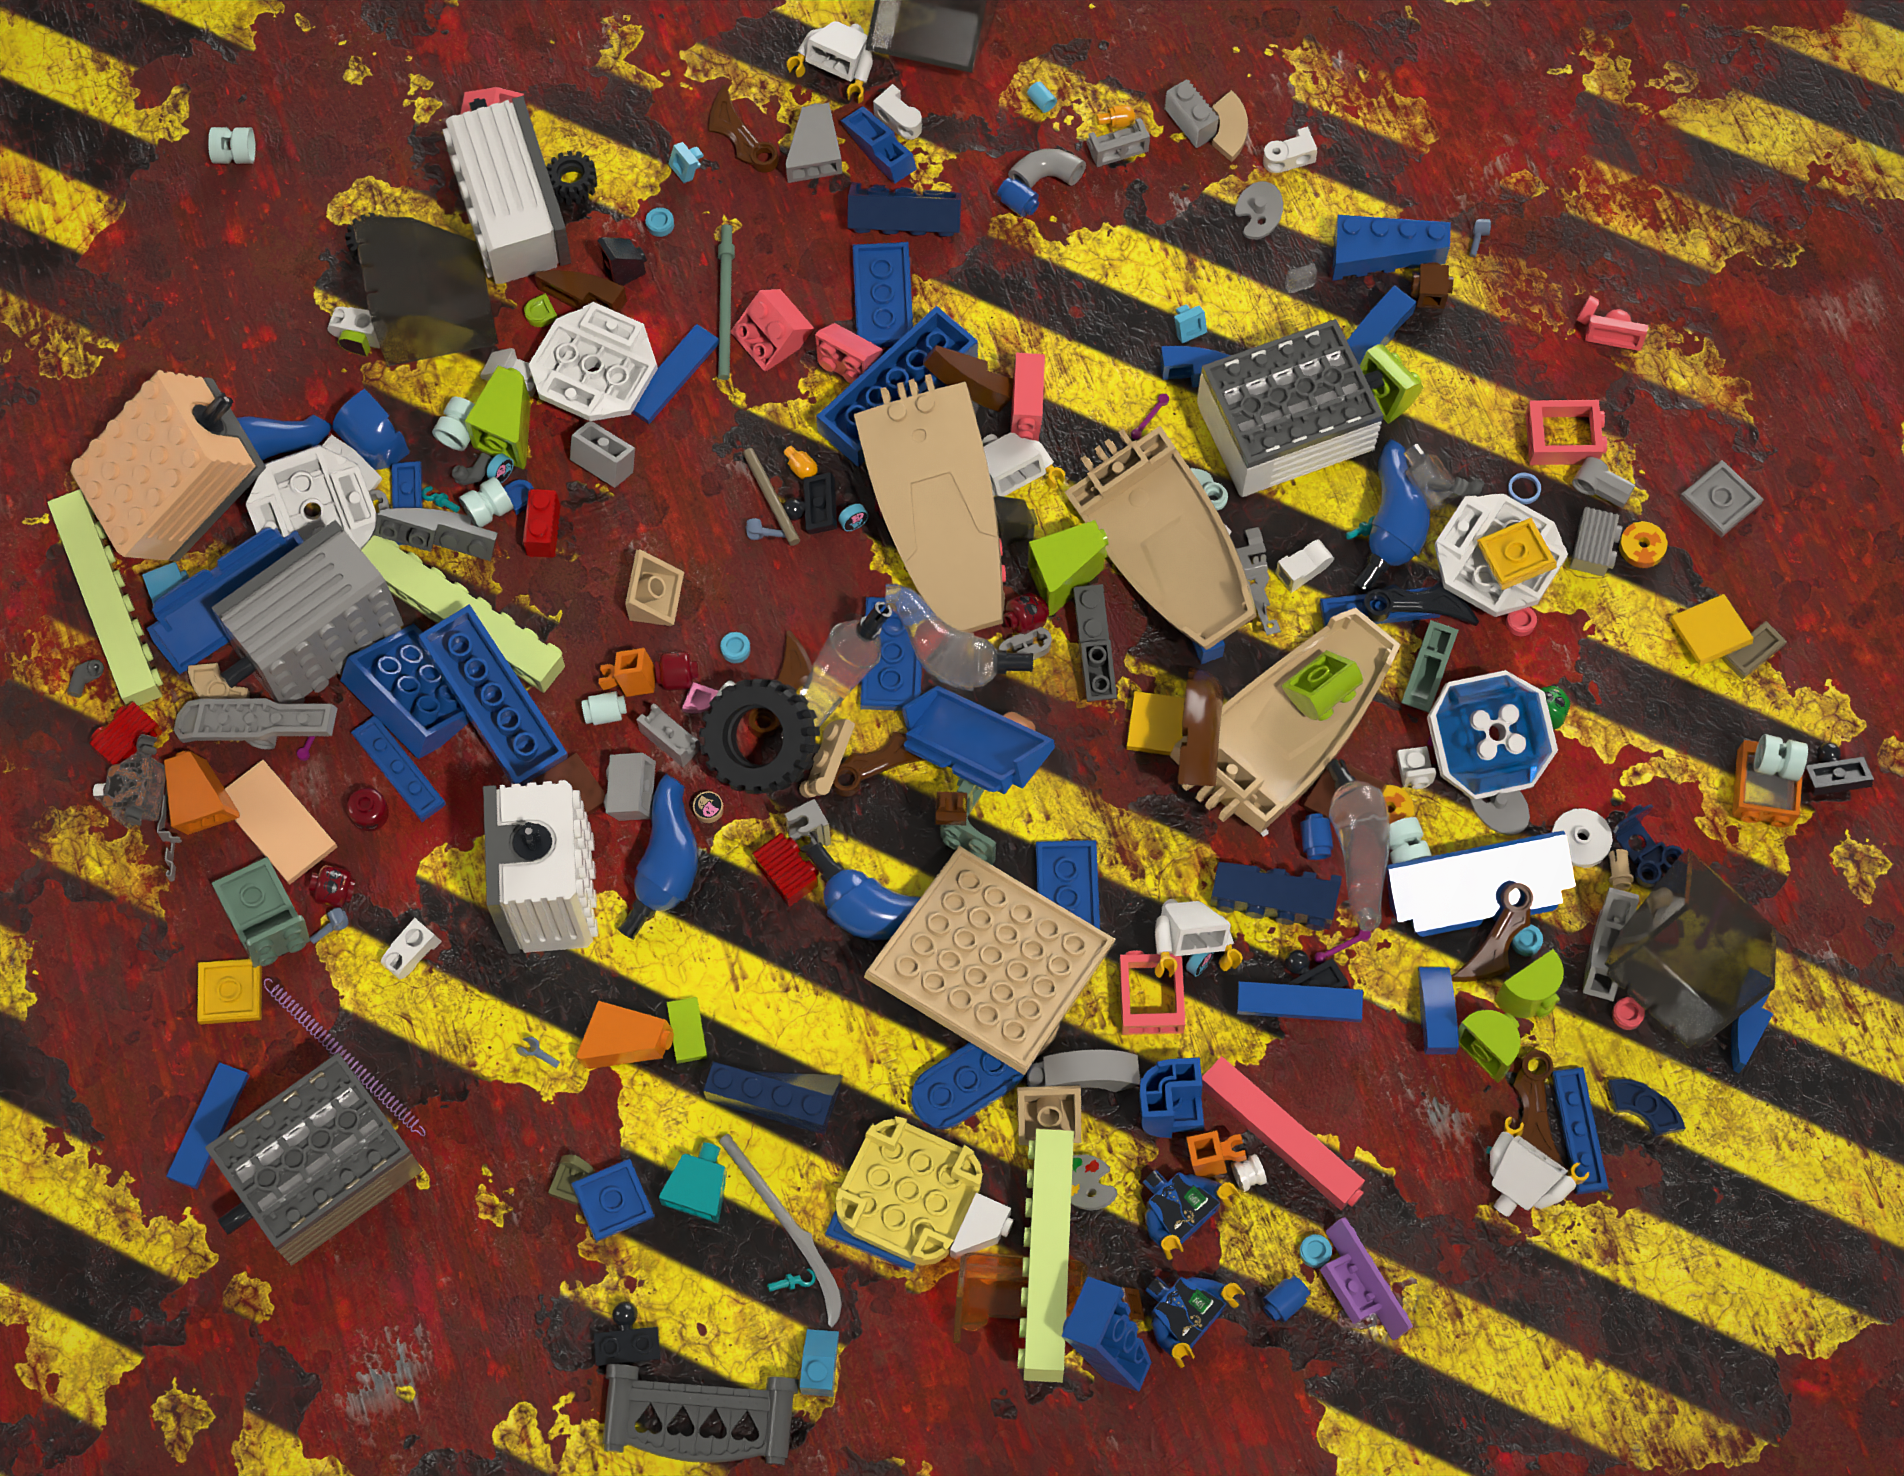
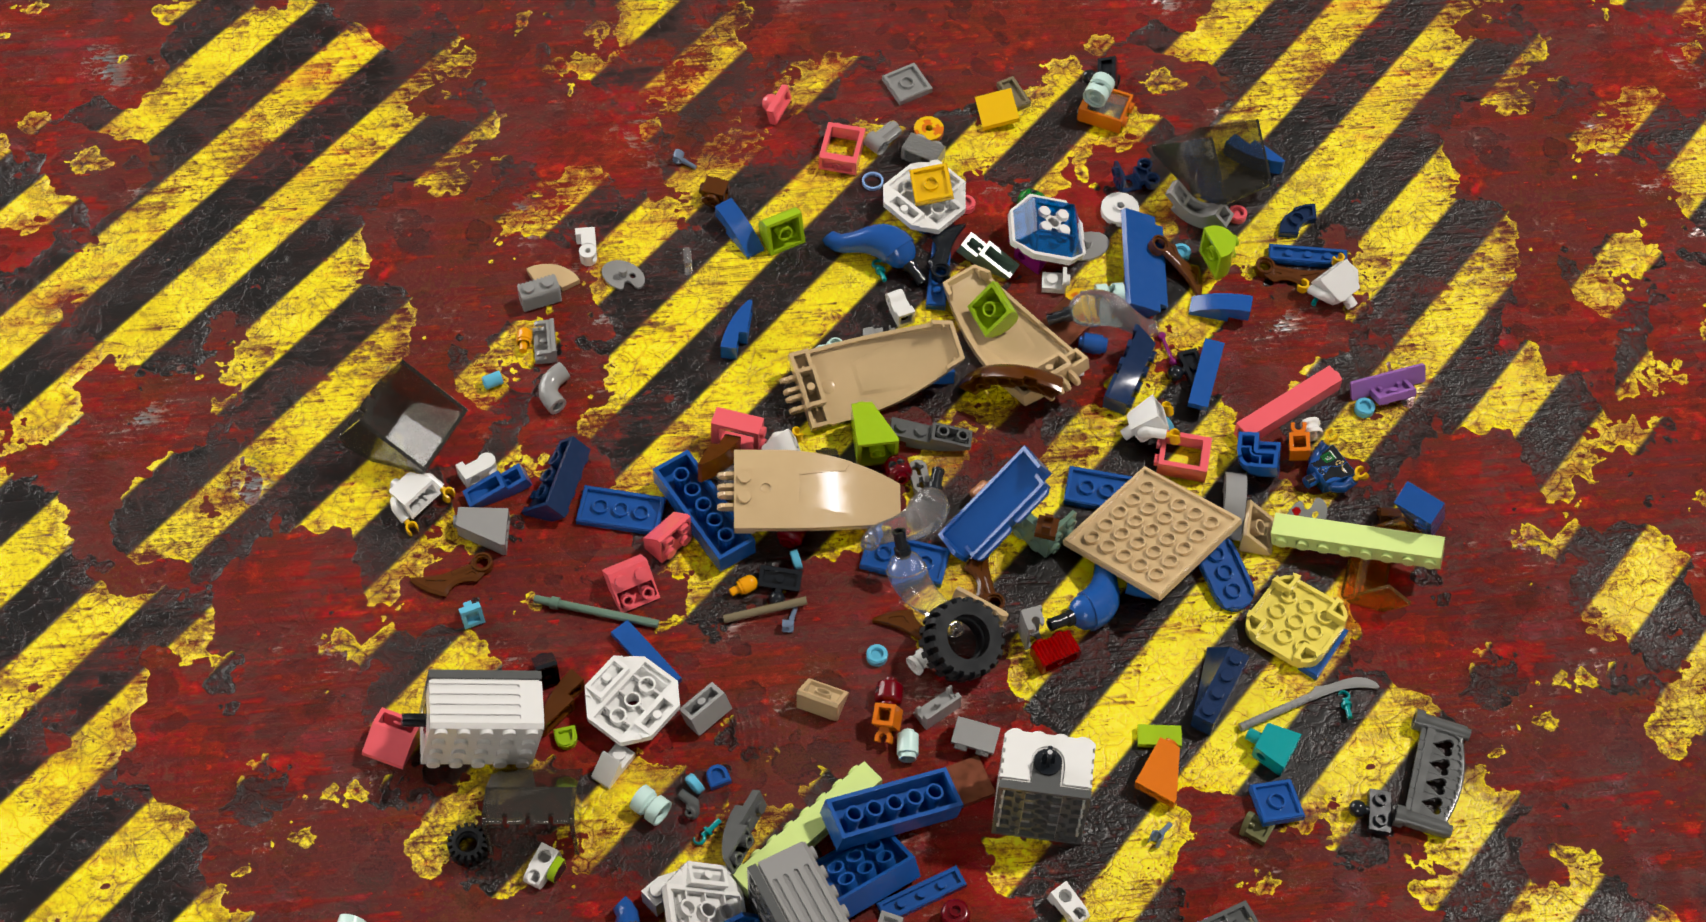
camera: 80 degrees left, 10 degrees down
blue brick [333,388,410,470] -> none
blue tile [392,461,423,546] -> none
light aqua wheel [459,477,514,528] -> none
lime slope [465,365,531,469] -> none
red brick [523,489,561,558] -> none
blue animal [618,773,699,940] -> none
medium azure tile [646,207,674,237] -> none
bright pink tile [682,682,718,713] -> none
tile [693,791,724,823] -> none
dark azure slope [800,1329,839,1397] -> none
white slope [950,1193,1014,1259] -> none
blue brick [997,177,1039,217] -> none
yellow tile [1126,691,1185,755] -> none
magenta hinge [1131,394,1169,440] -> none
torso [1146,1277,1245,1368] -> none
medium azure tile [1174,304,1207,343] -> none
dark grey piece [1197,319,1385,497] -> none
blue brick [1263,1275,1310,1323] -> none
blue wedge [1332,215,1451,281] -> none
clear torso [1403,444,1485,510] -> none
lime brick [1458,1010,1521,1083] -> none
coral tile [1576,295,1599,325] -> none
tan pin [1608,849,1634,890] -> none

